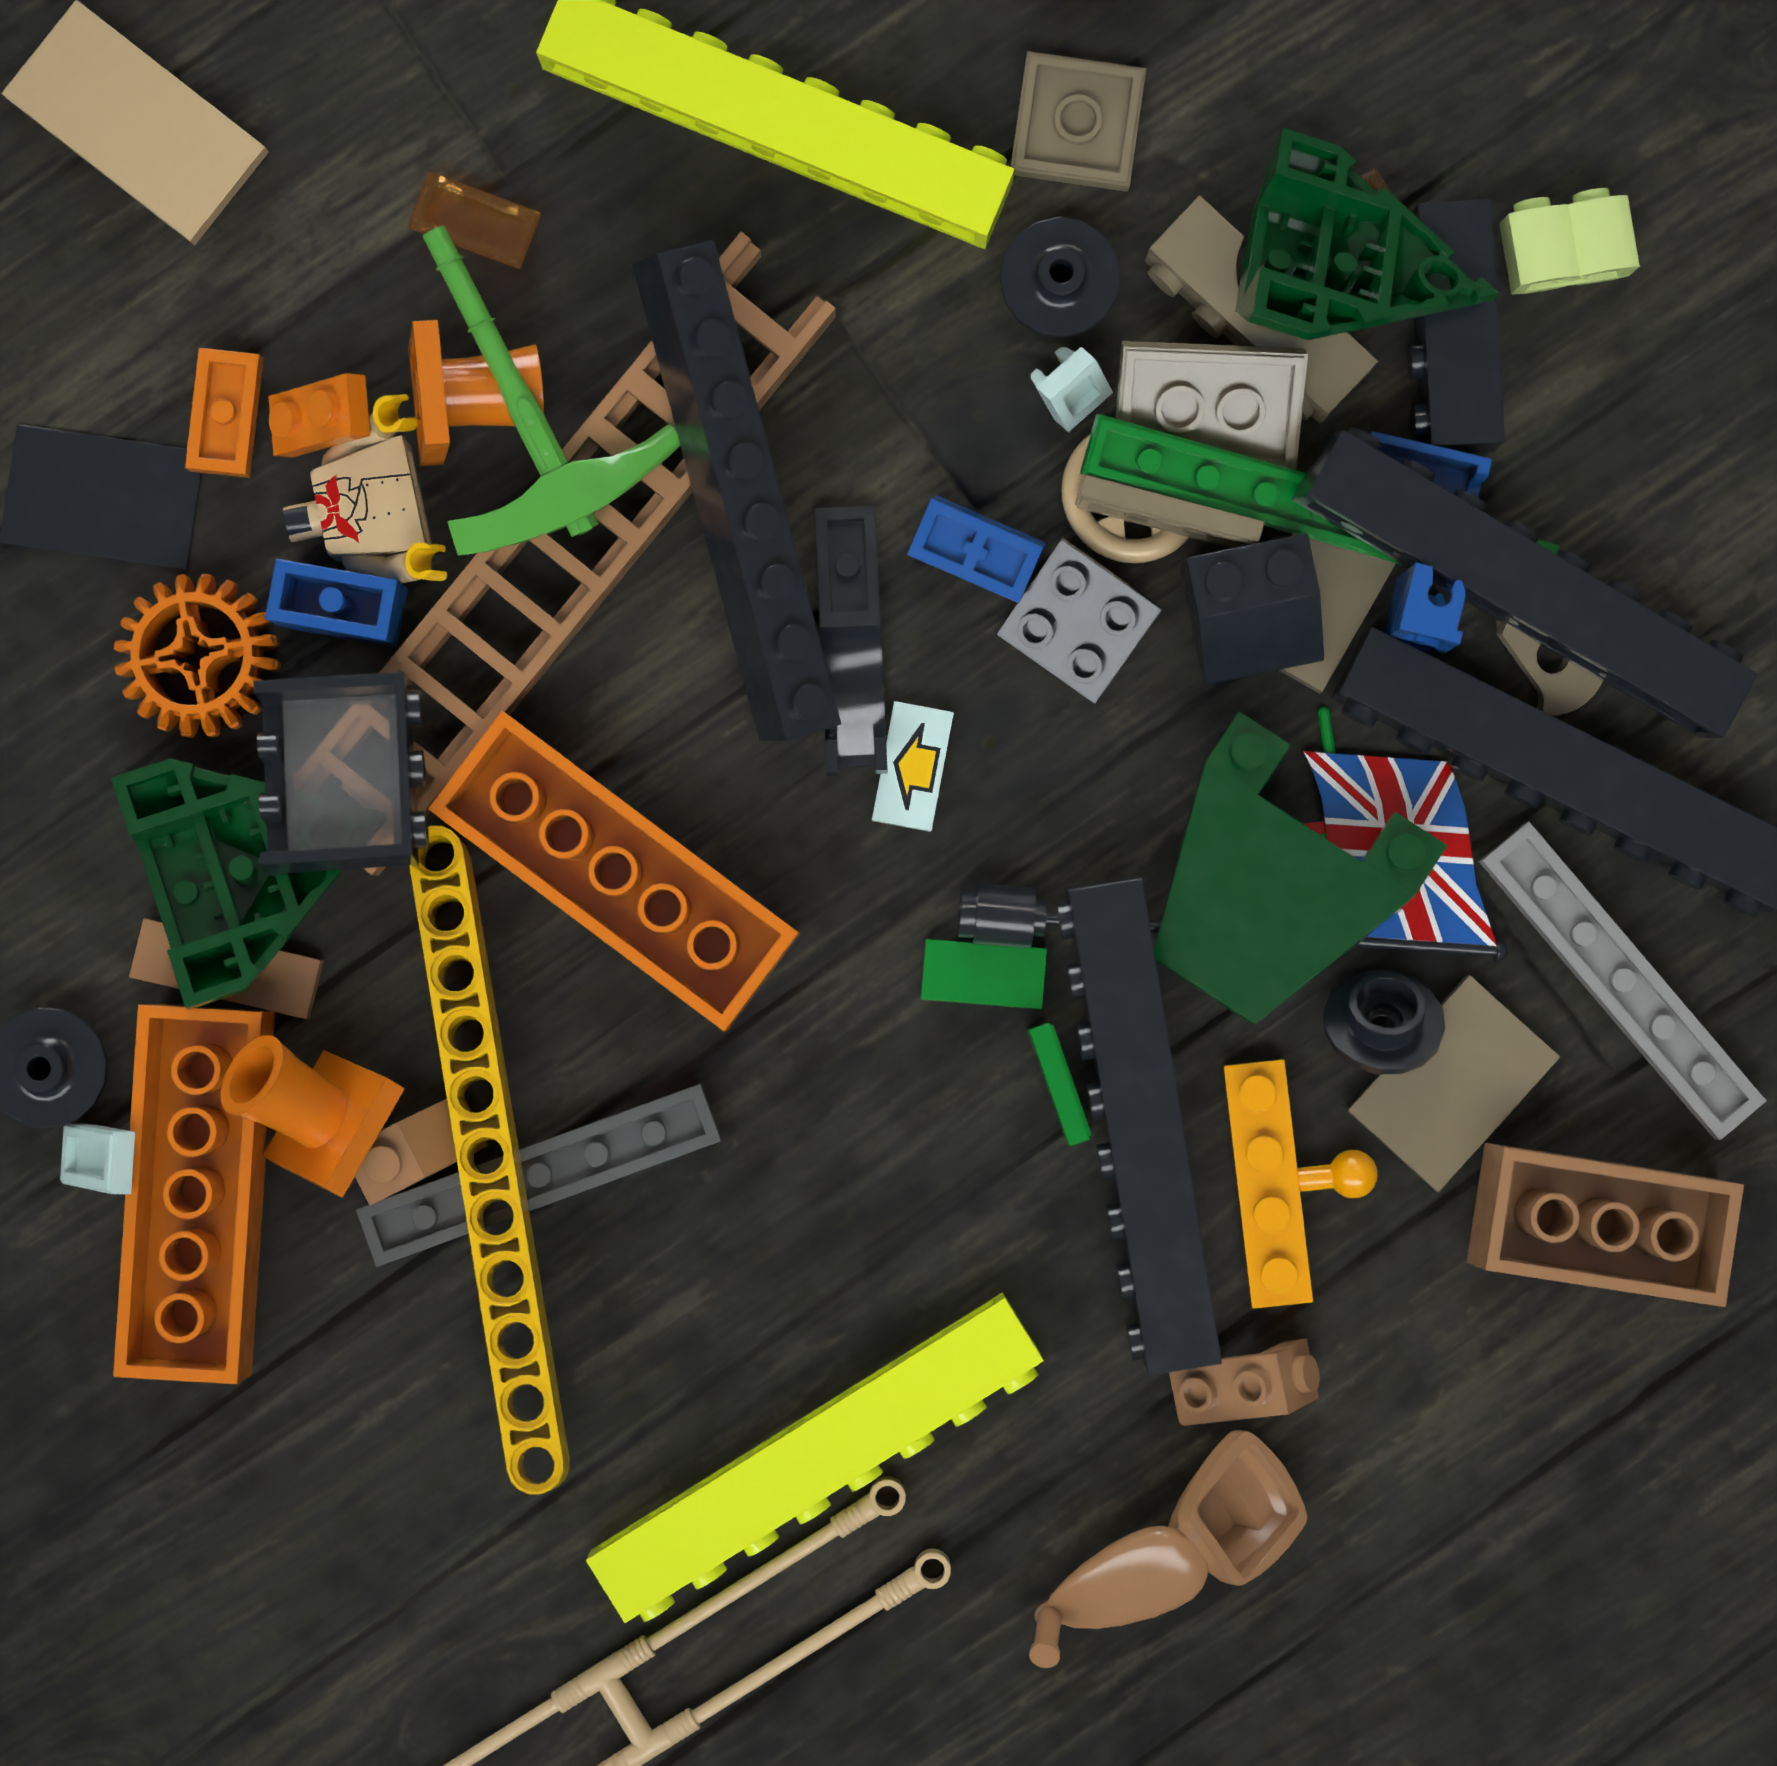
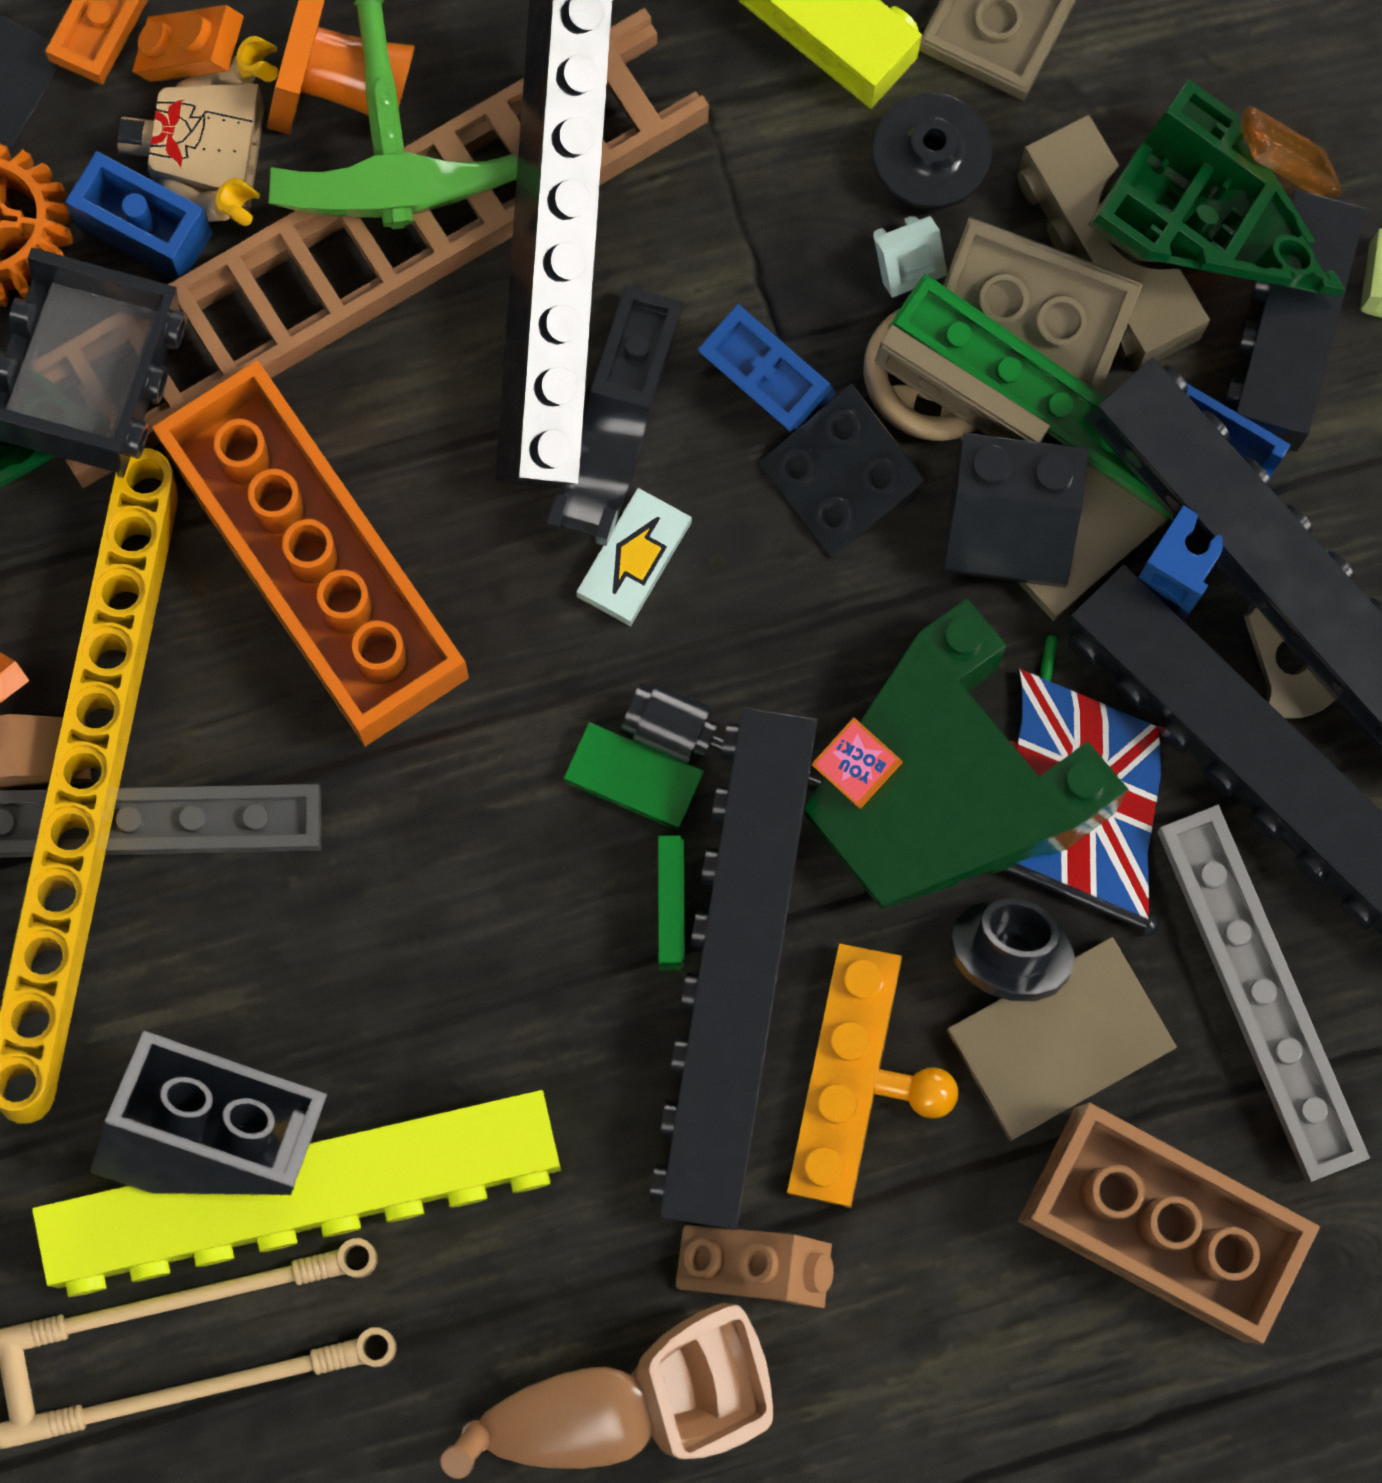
camera: 15 degrees right, 10 degrees down
none -> black slope [90,1031,327,1195]
none -> tile [811,718,903,809]
none -> clear orange tile [1241,106,1342,198]

